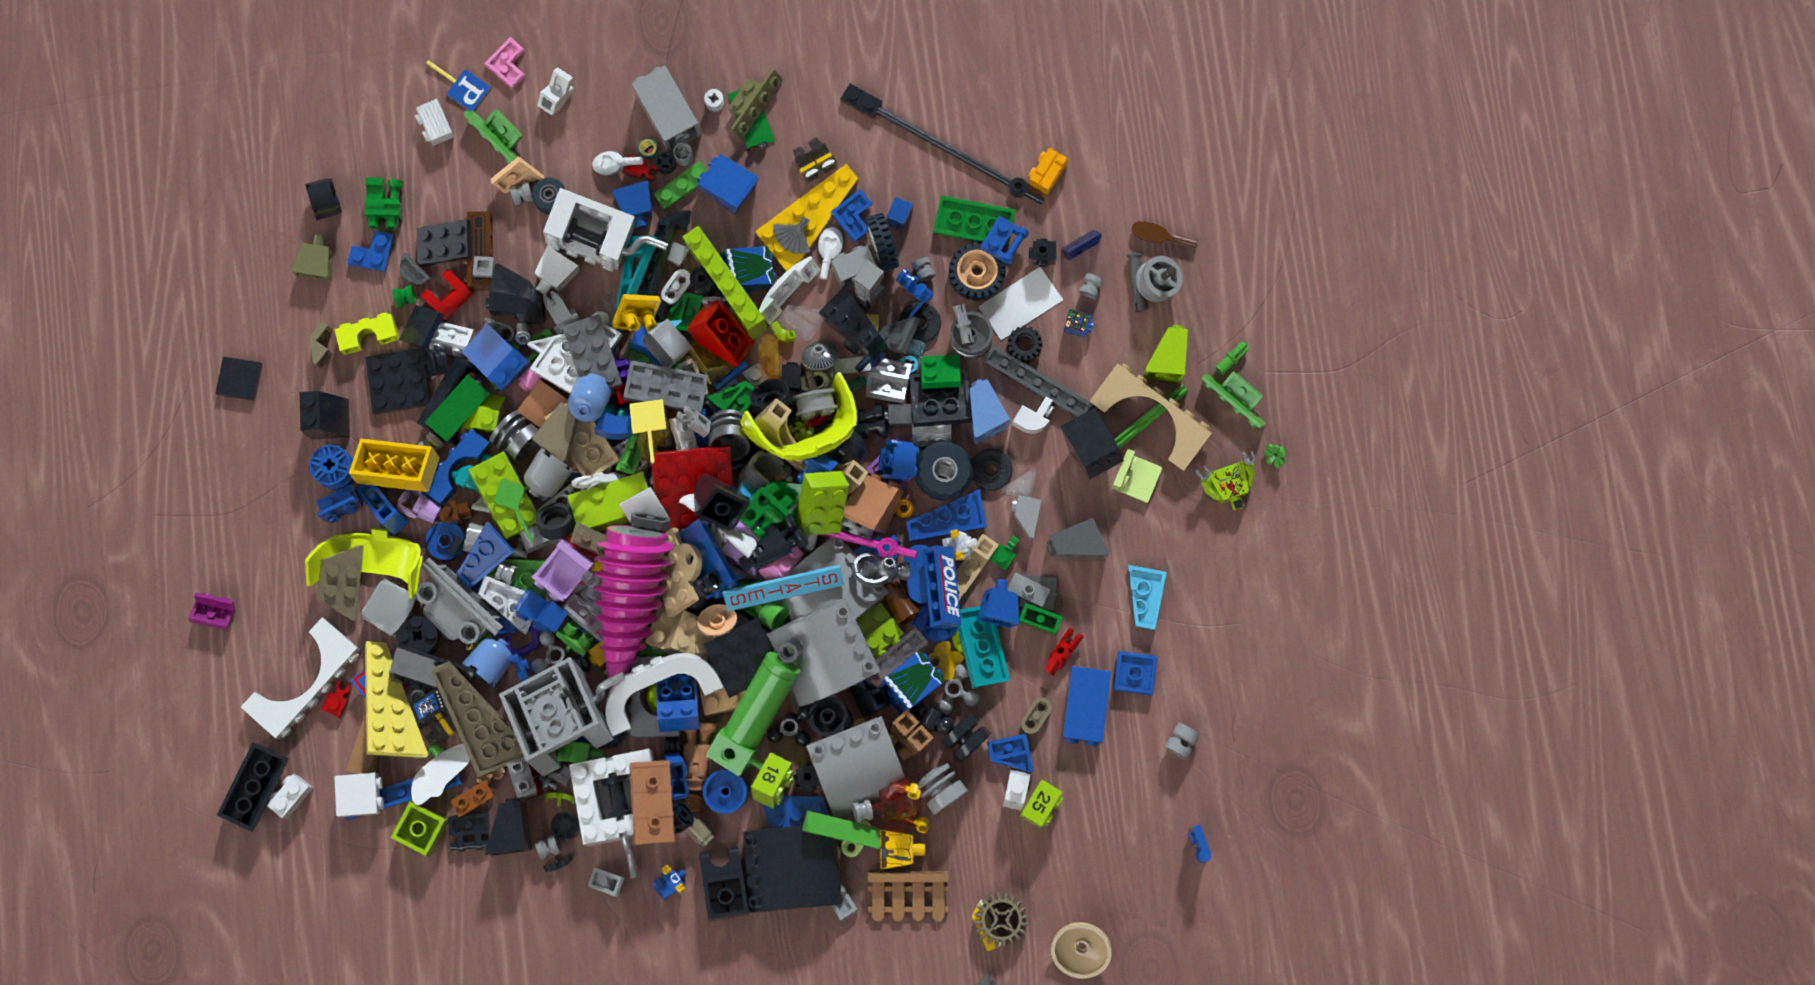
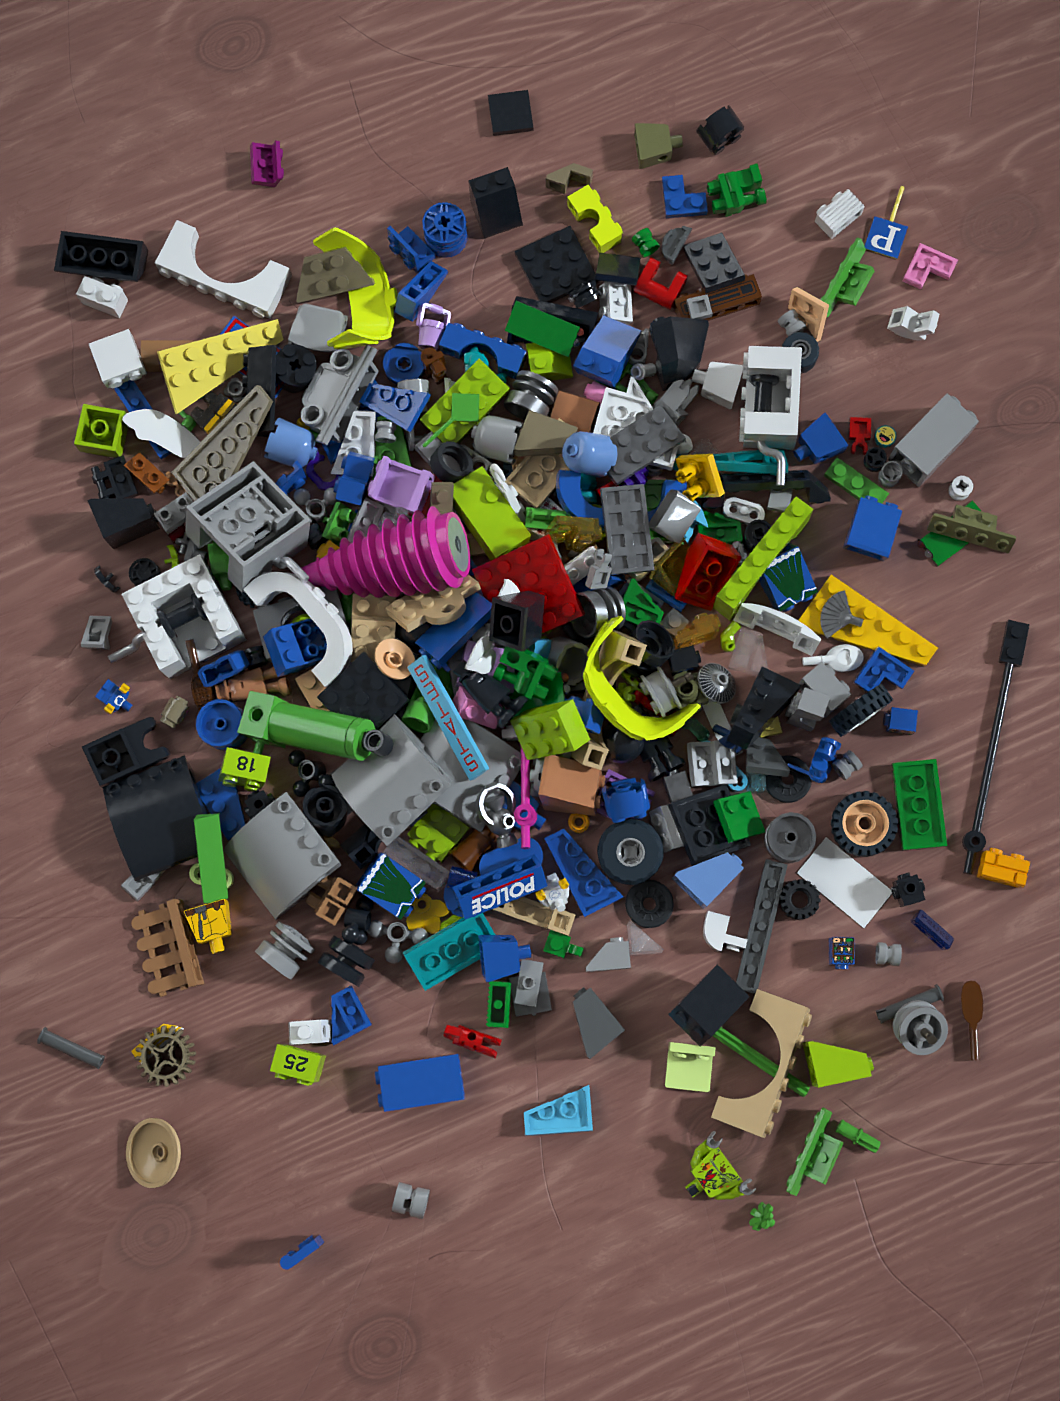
camera: 75 degrees right, 0 degrees up
red plate [321,680,352,718] -> none
yellow brick [349,439,440,492] -> none
black sticker [409,688,447,725] -> none
light grey wheel [418,431,444,451] -> none
black piece [448,536,464,555] -> none
light grey wheel [535,834,561,860] -> none
white piece [592,151,643,176] -> none
white sticker [619,487,670,529] -> none
light yellow piece [629,399,666,464] -> none
nougat container [629,760,675,845] -> none
dark grey plate [630,512,670,532] -> none
black wheel [672,801,694,834] -> none
black wheel [693,572,722,598] -> none
clear smoke hips [793,137,838,185] -> none
light grey wheel [852,800,873,823] -> none
torso [871,777,929,833] -> none
light grey pin [952,304,974,345] -> none
blue plate [980,216,1029,264] -> none
dark tan plate [1021,697,1052,734] -> none
blue plate [1113,651,1158,696] -> none

